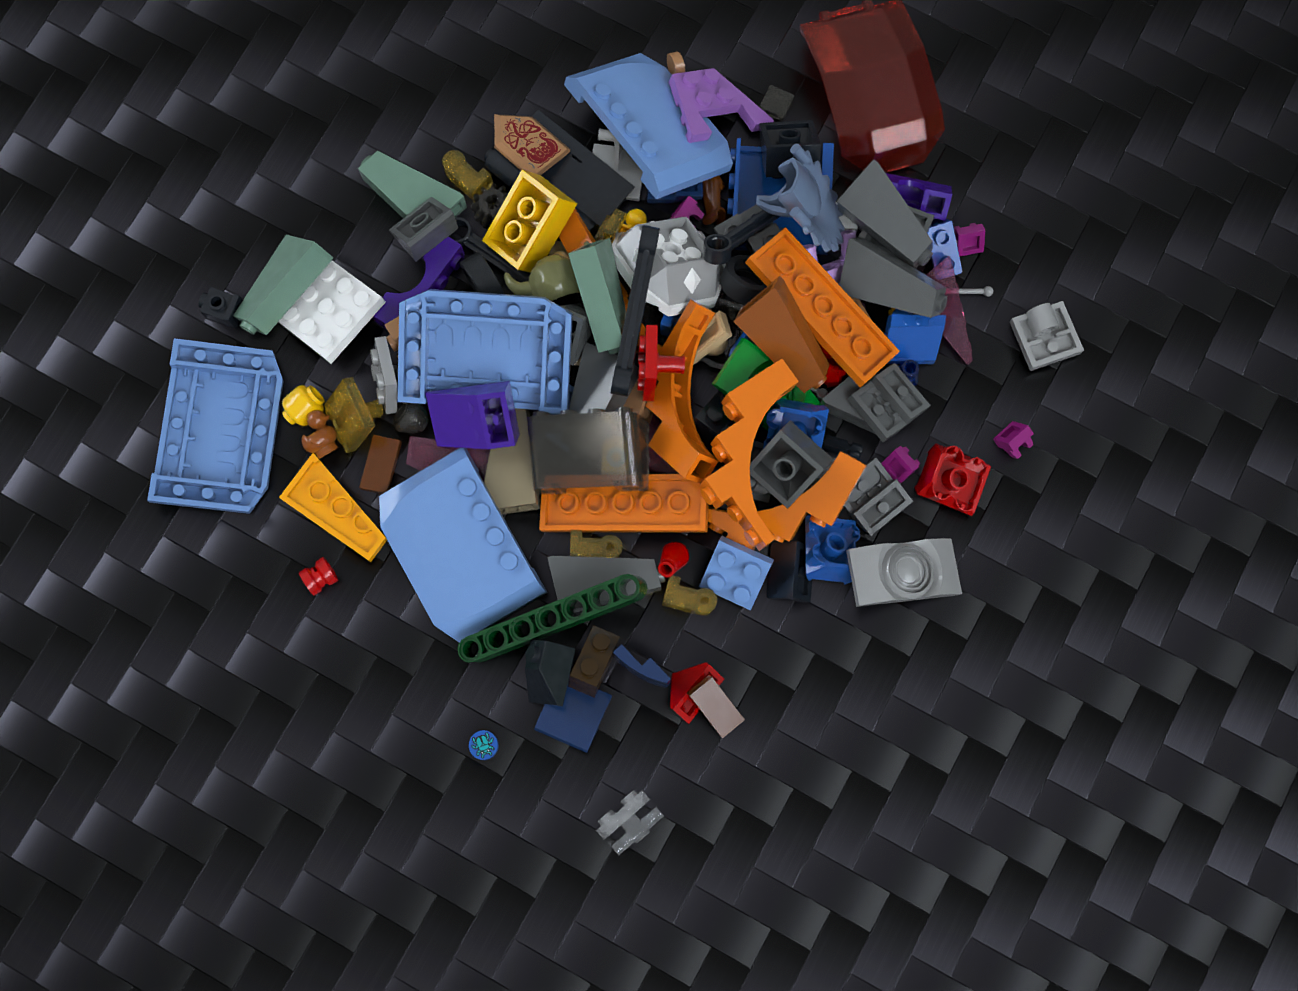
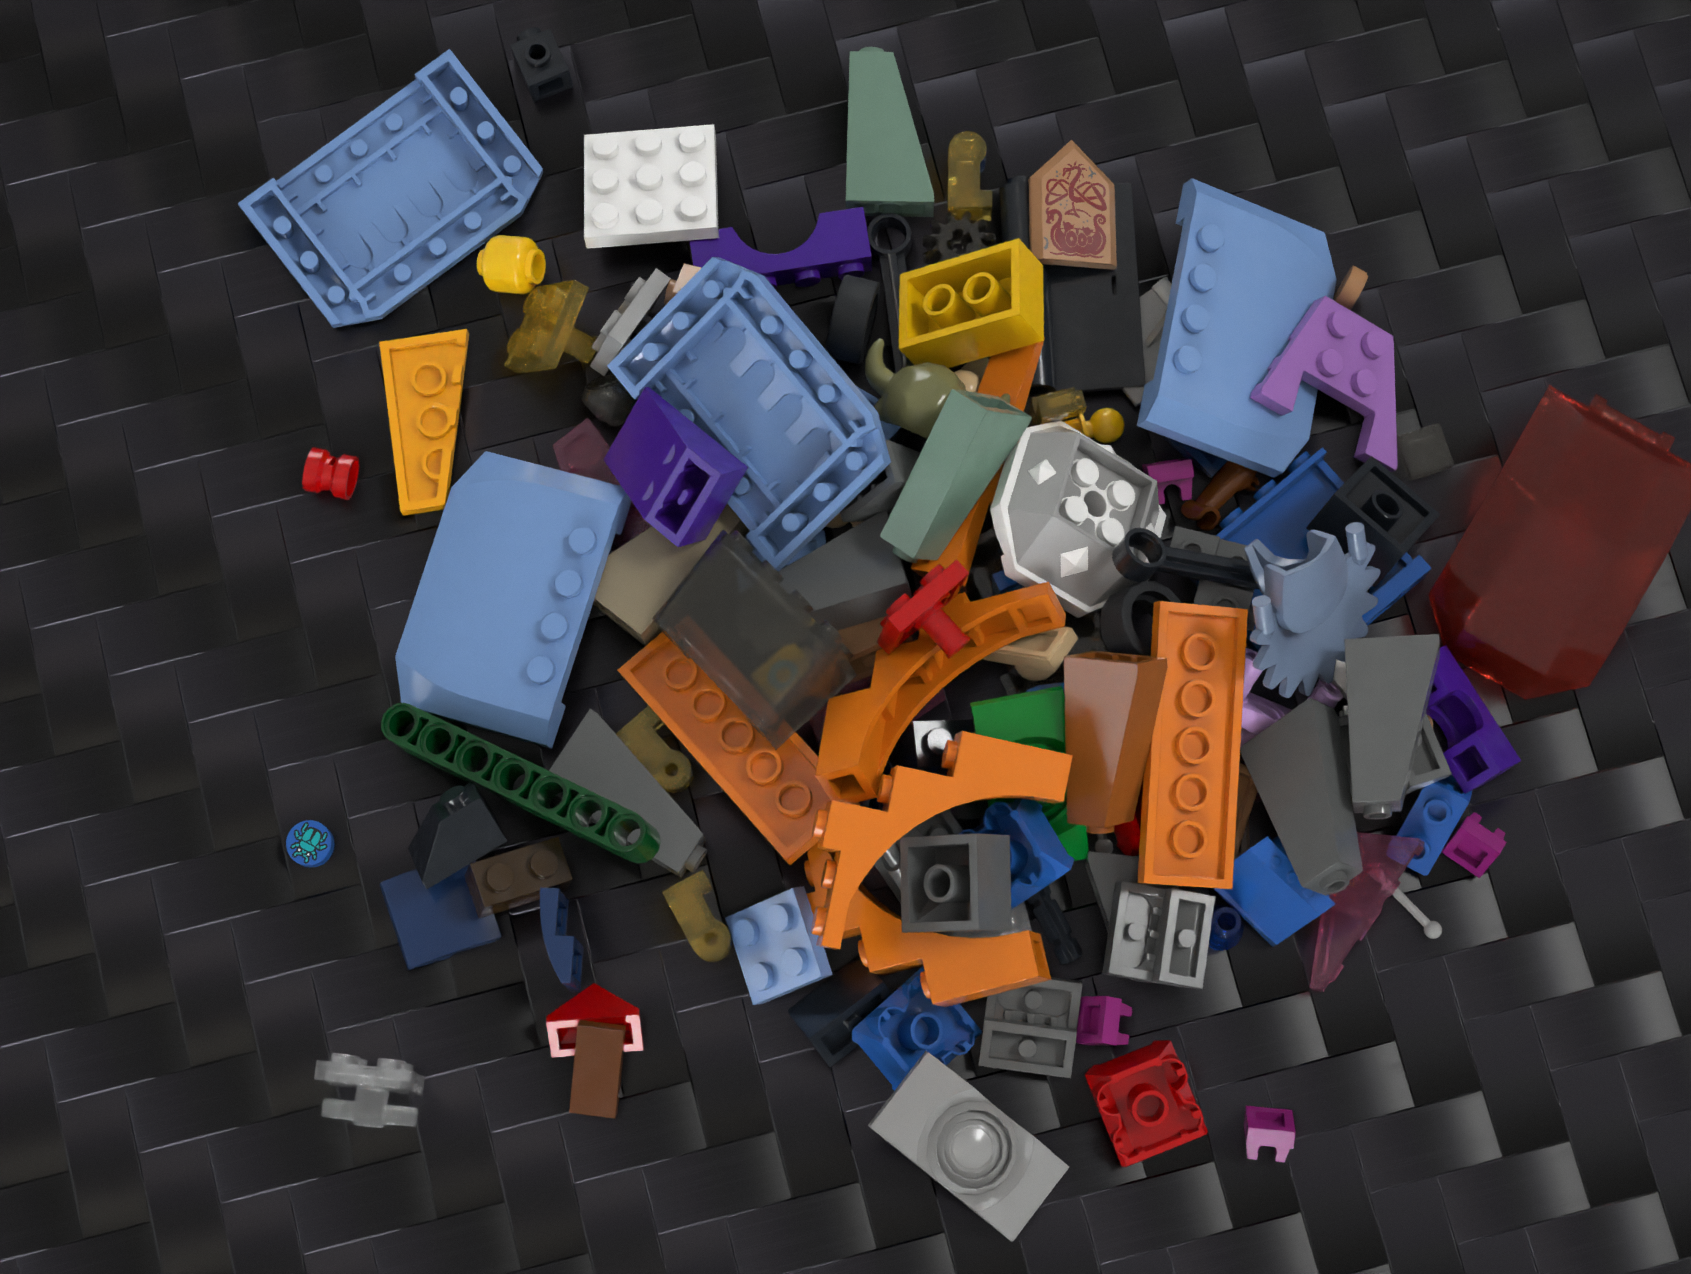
camera: 50 degrees right, 0 degrees up
sand green slope [233,235,334,335] -> none
dark orange animal [301,410,338,459] -> none
reddish brown tile [359,435,402,494] -> none
dark grey slope [389,197,458,261] -> none
black piece [610,225,660,397] -> none
red cone [658,542,689,577] -> none
light grey plate [1010,301,1084,371] -> none

